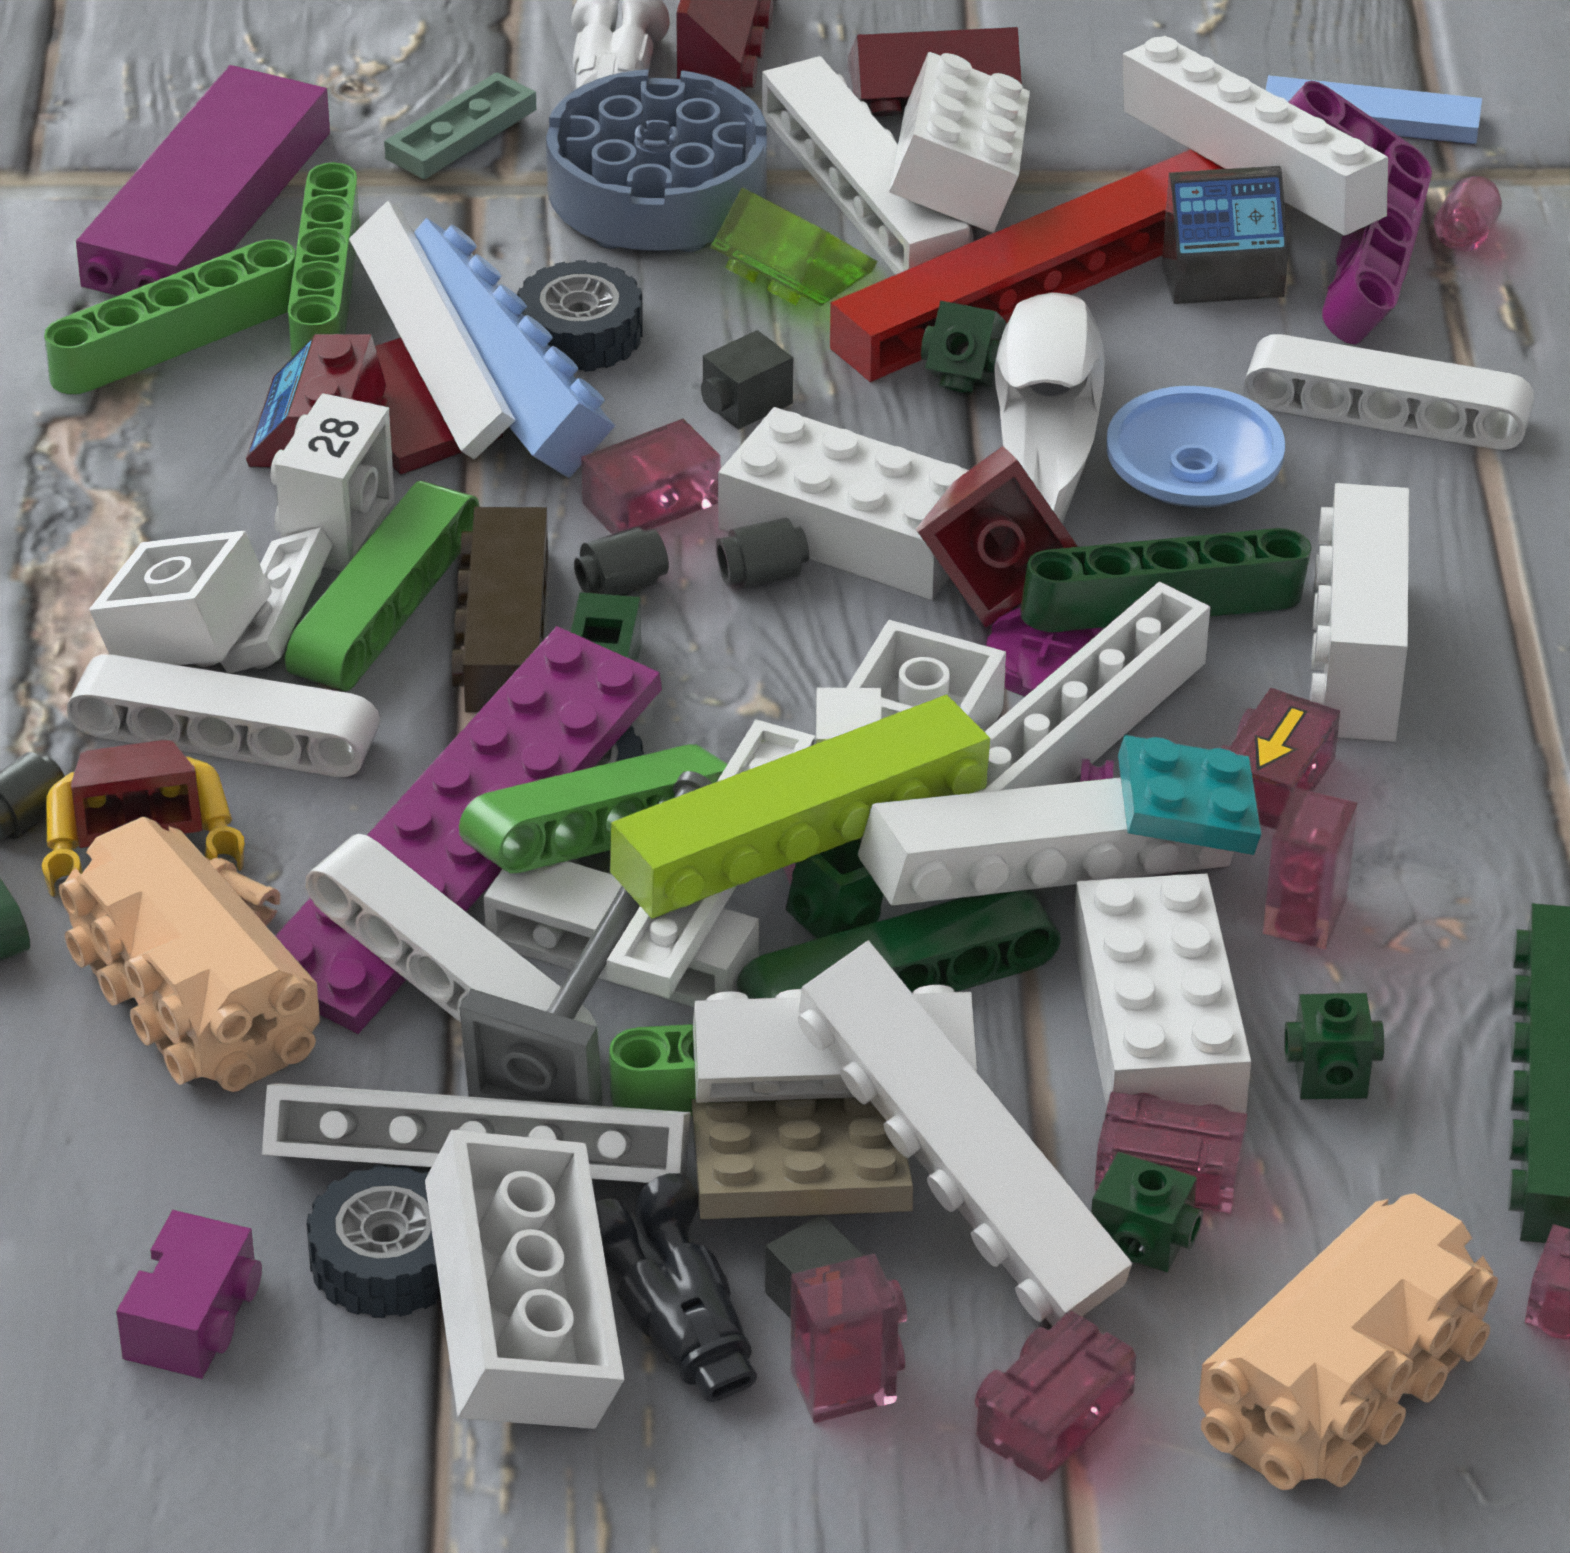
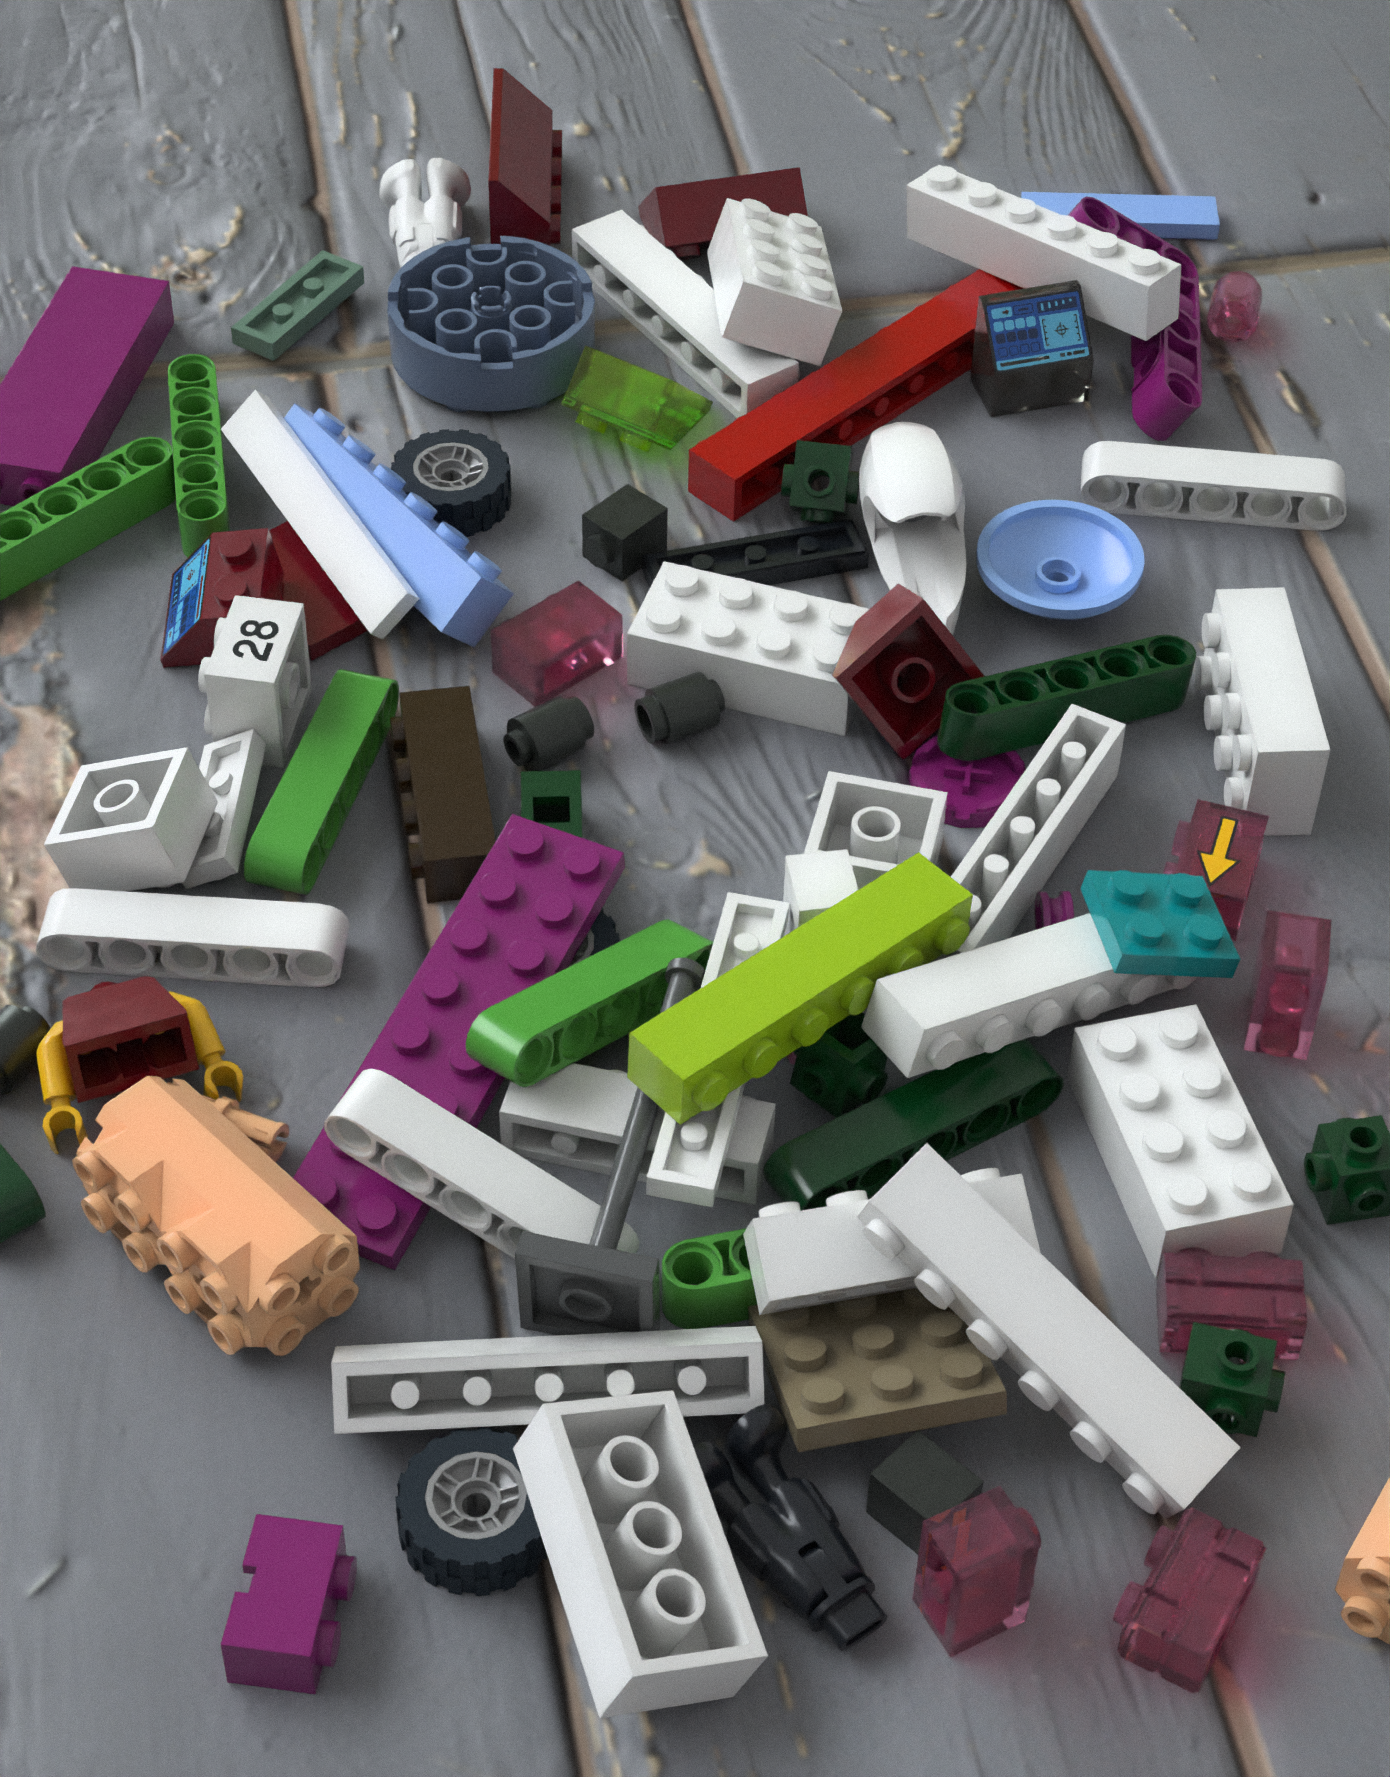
camera: 10 degrees left, 5 degrees up
none -> black tile [642,519,869,588]

